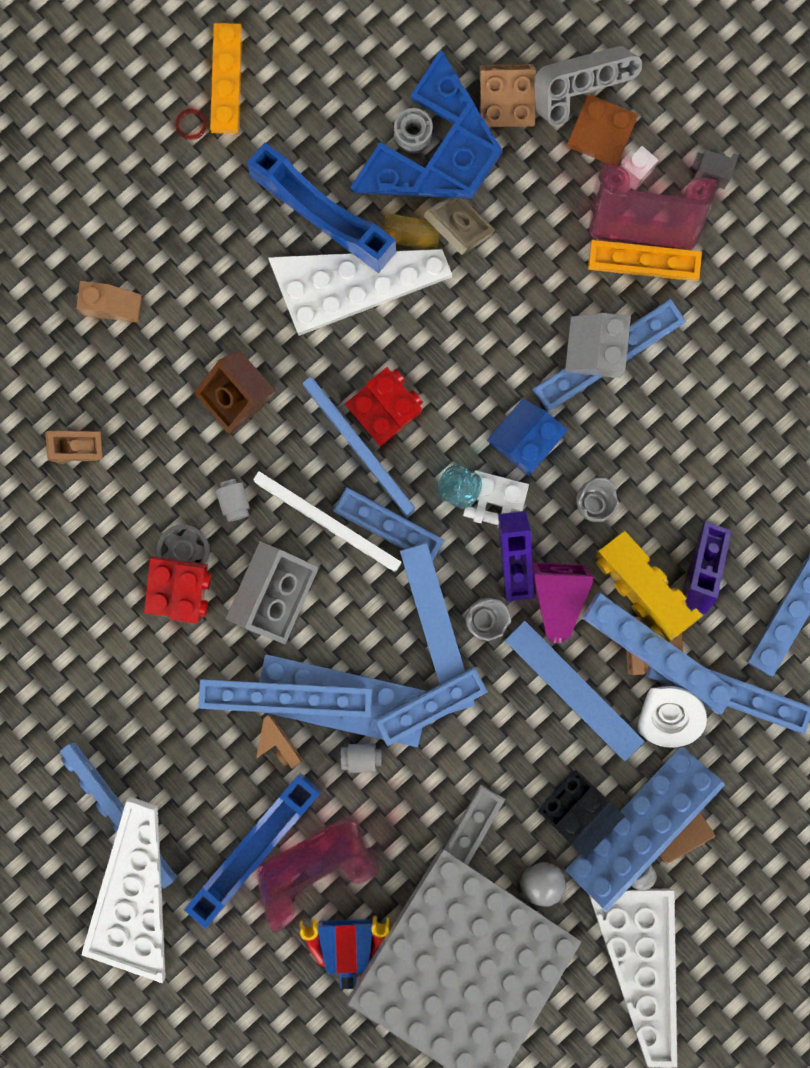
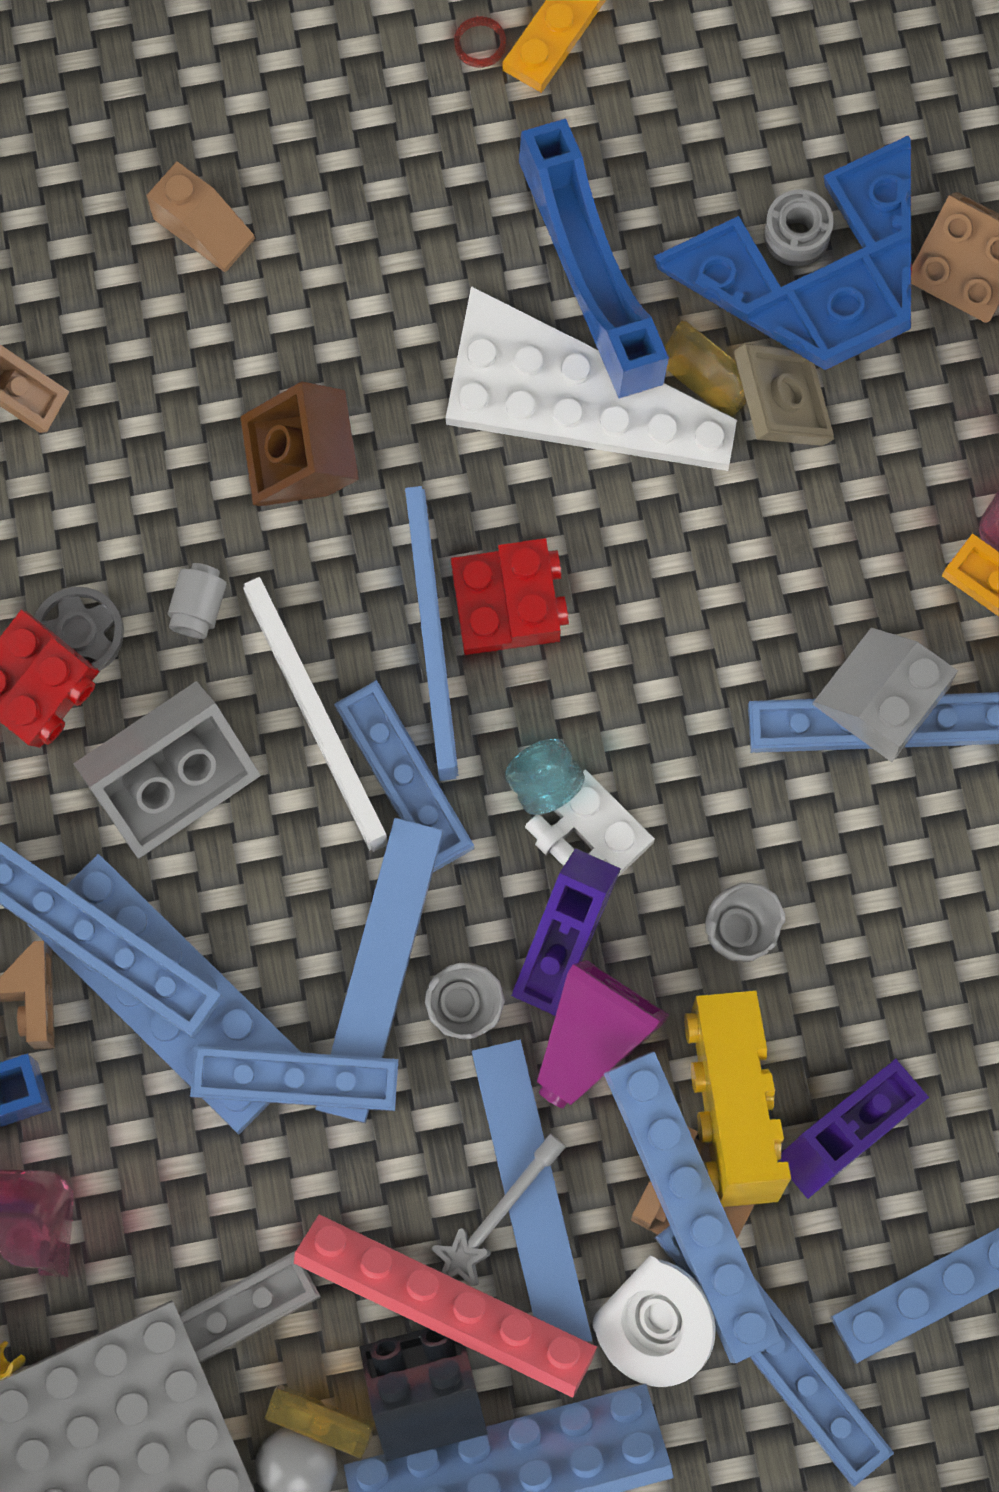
camera: 35 degrees right, 10 degrees down
light grey brick [341,744,382,773] -> none
blue slope [487,399,568,477] -> none
none -> clear yellow slope [265,1385,376,1458]
none -> coral plate [294,1214,597,1398]
none -> light grey piece [432,1133,566,1286]

